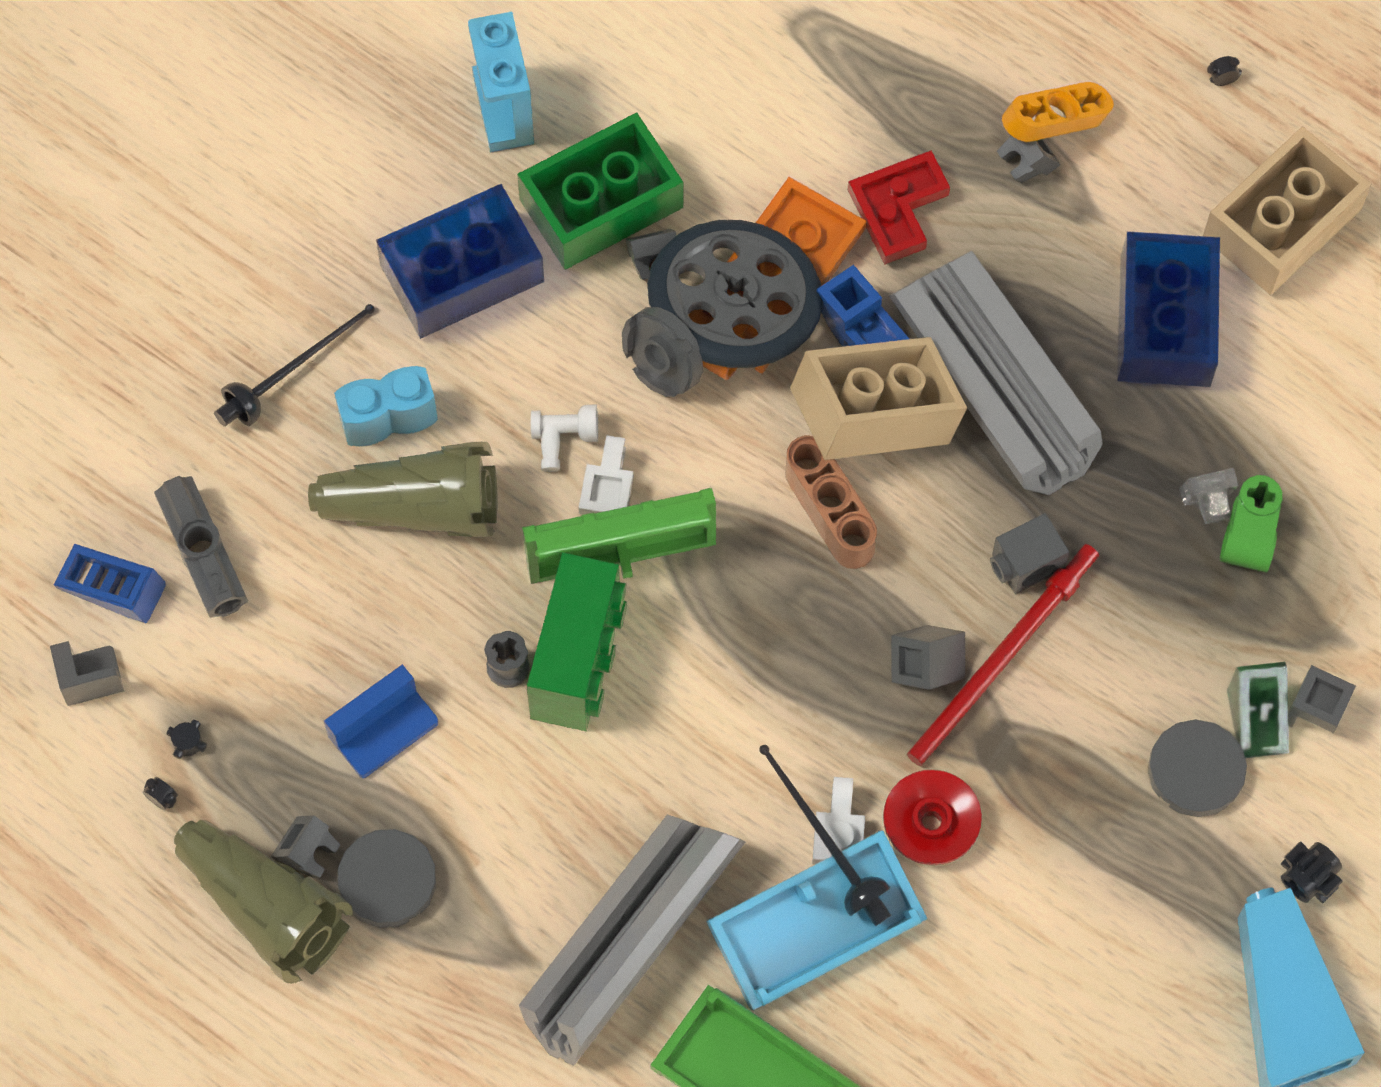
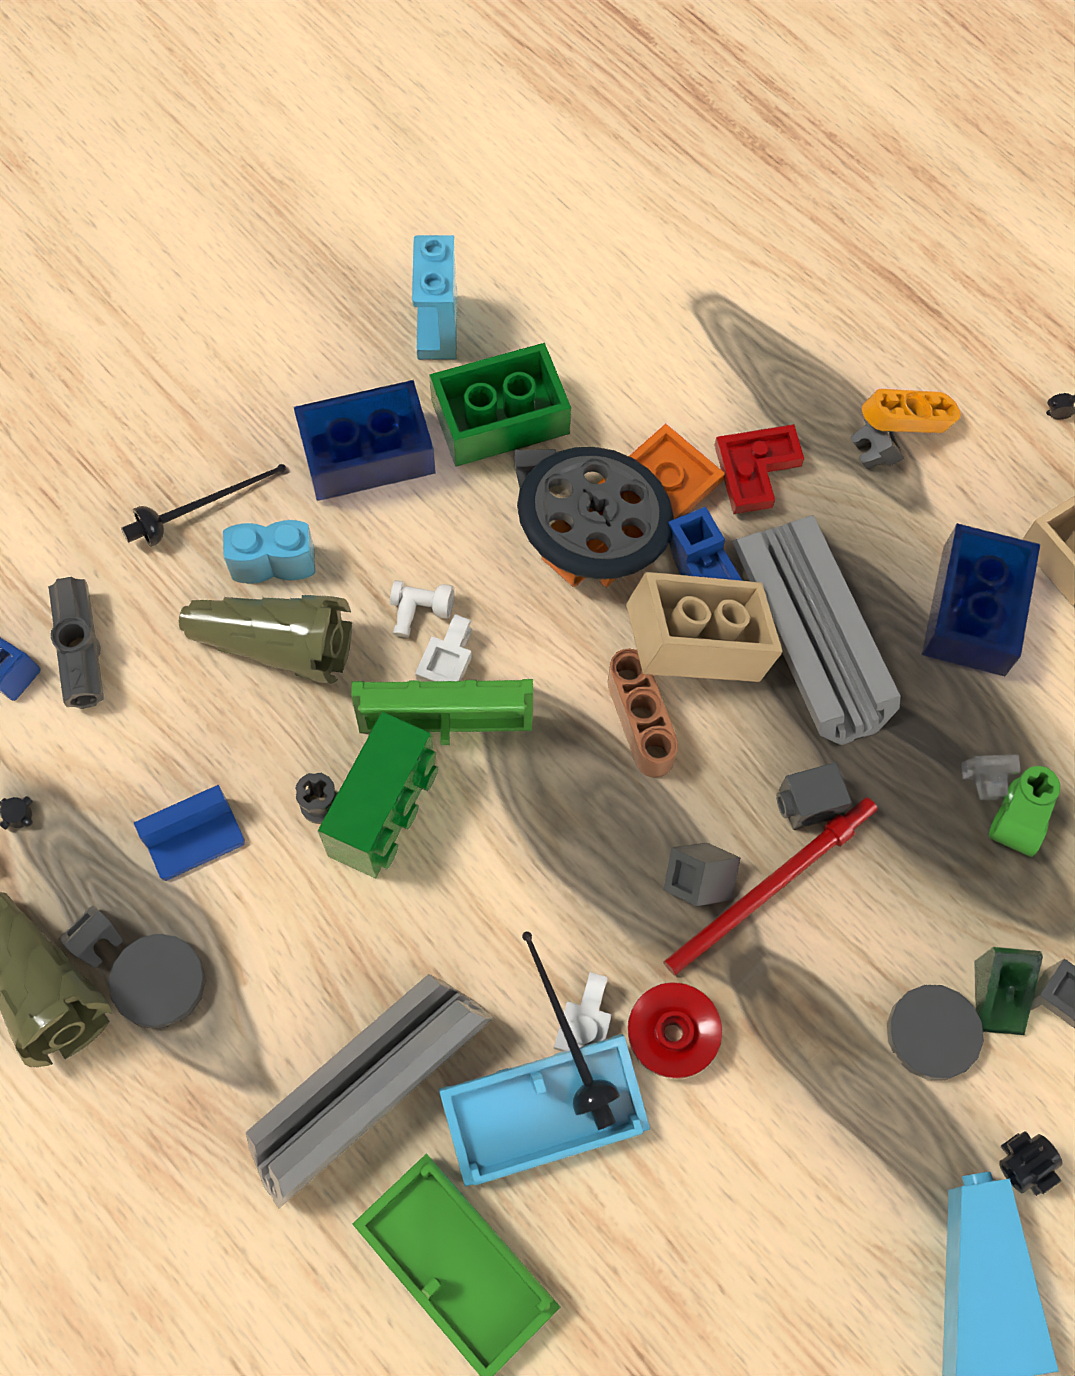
camera: 10 degrees right, 0 degrees up
dark grey tile [622,307,703,397] -> none

